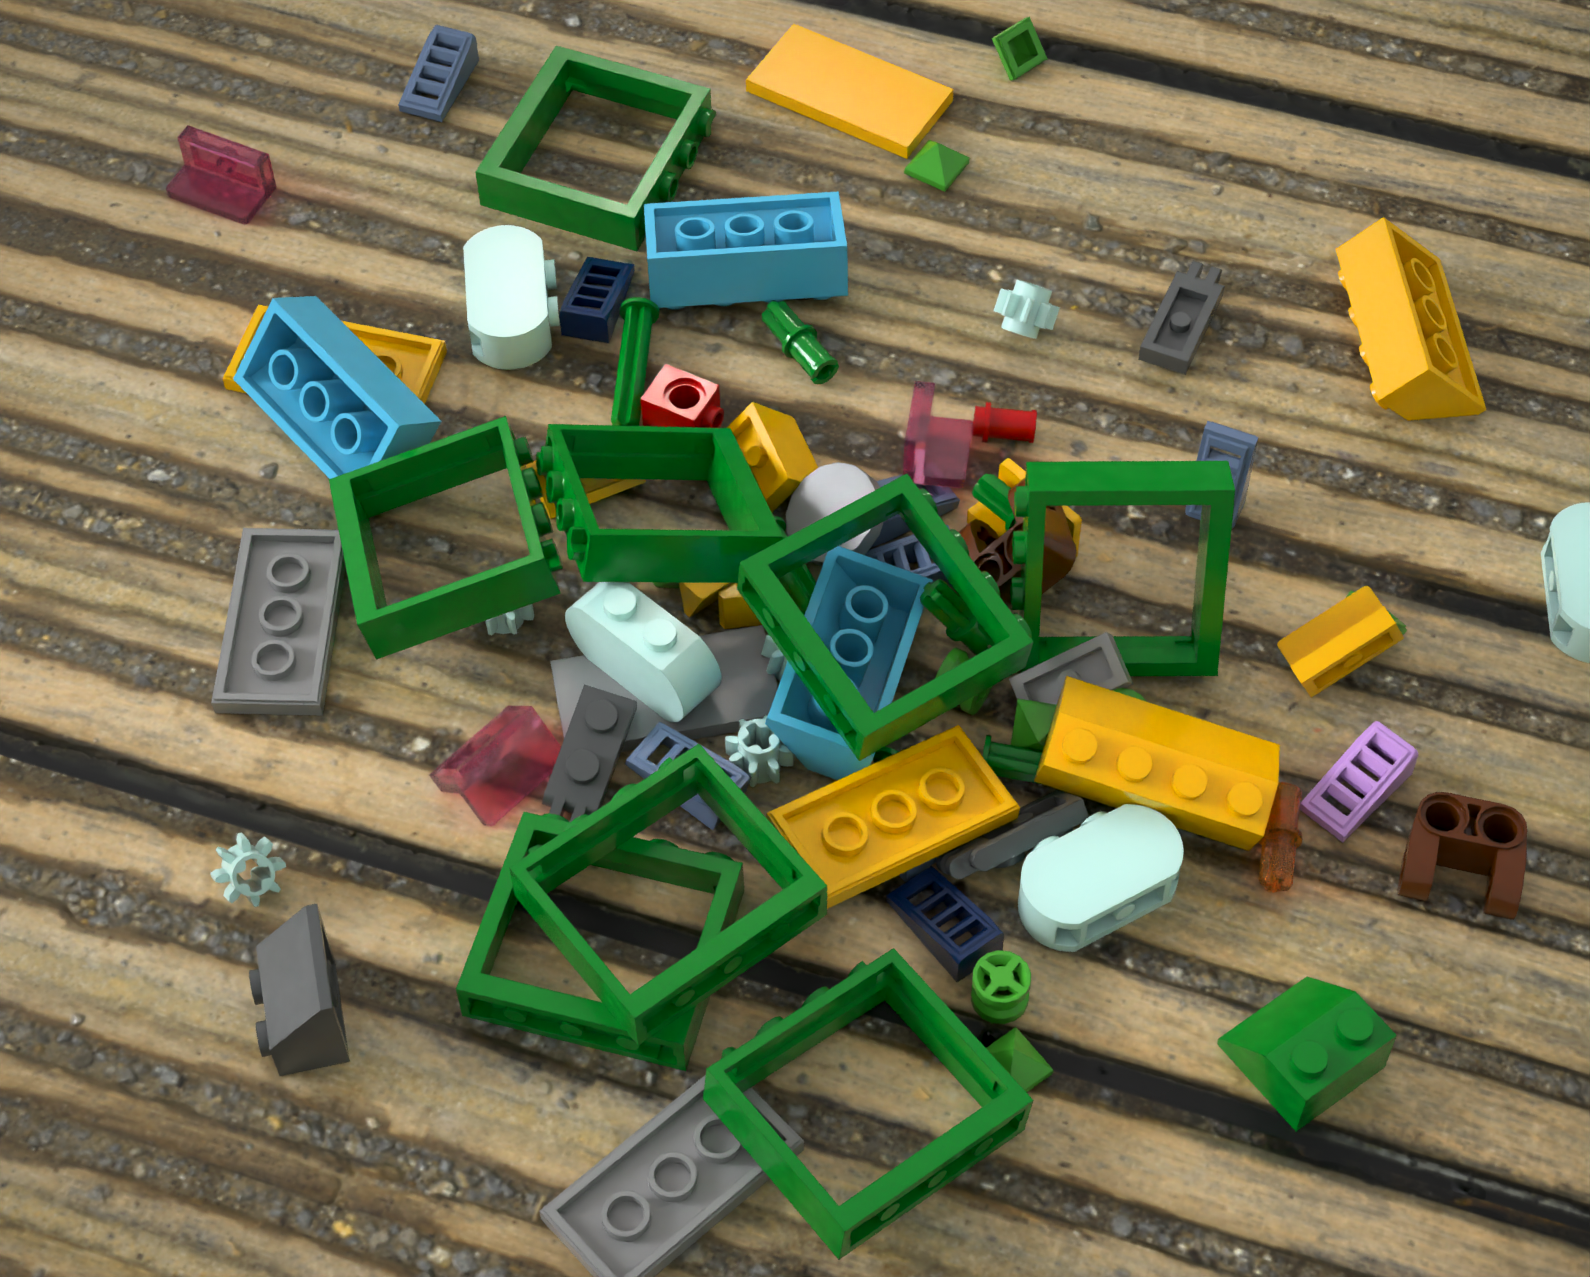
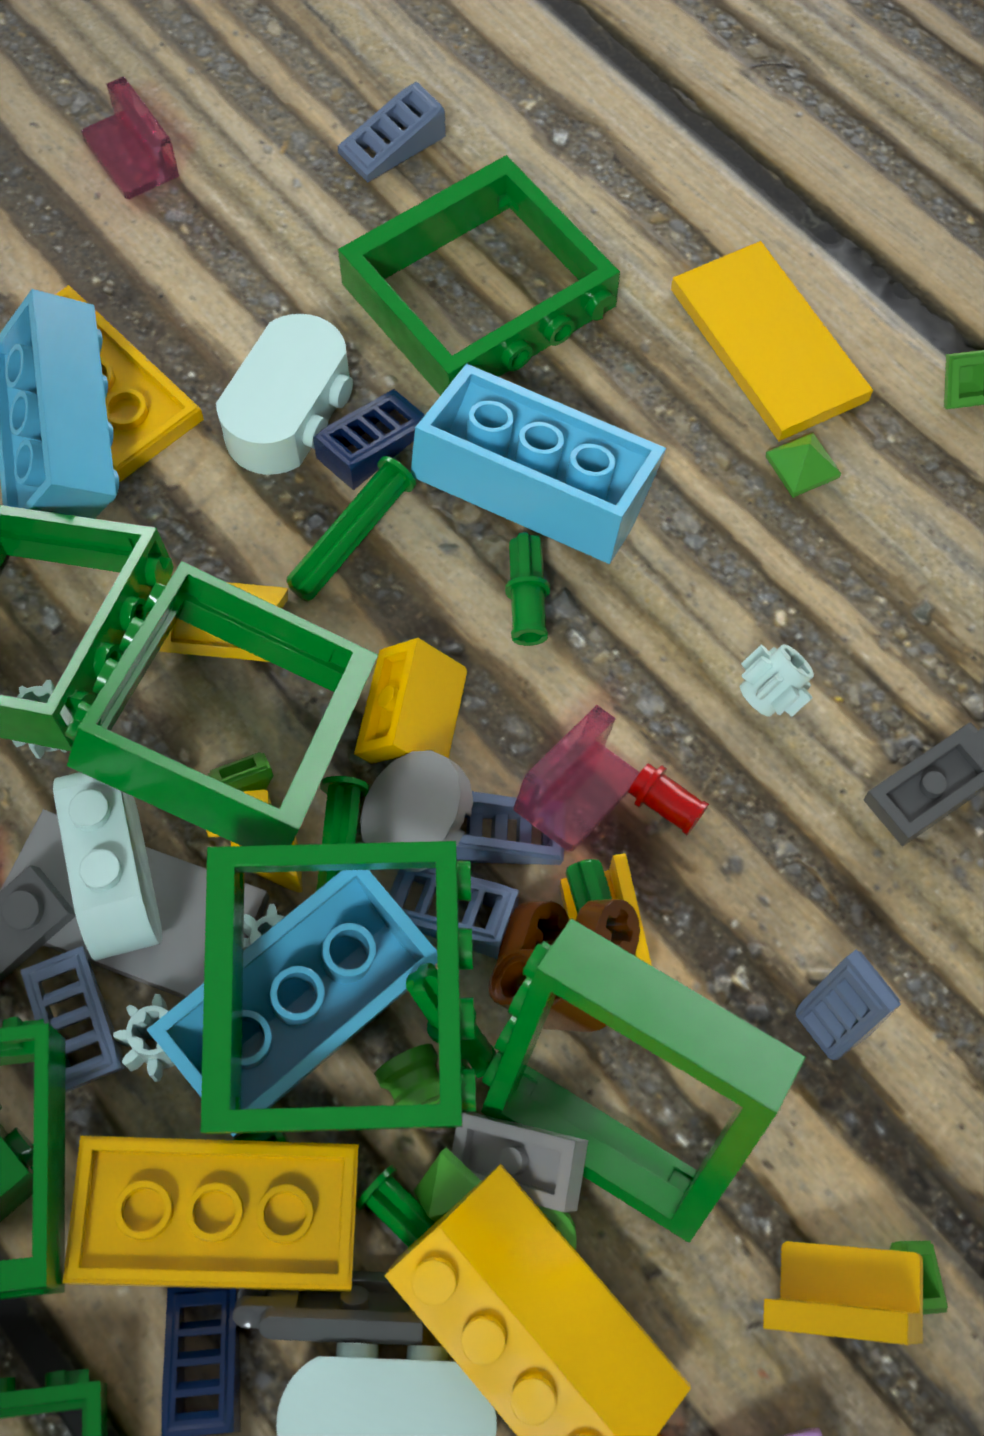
camera: 30 degrees right, 10 degrees up
red brick [641,364,724,428] -> none

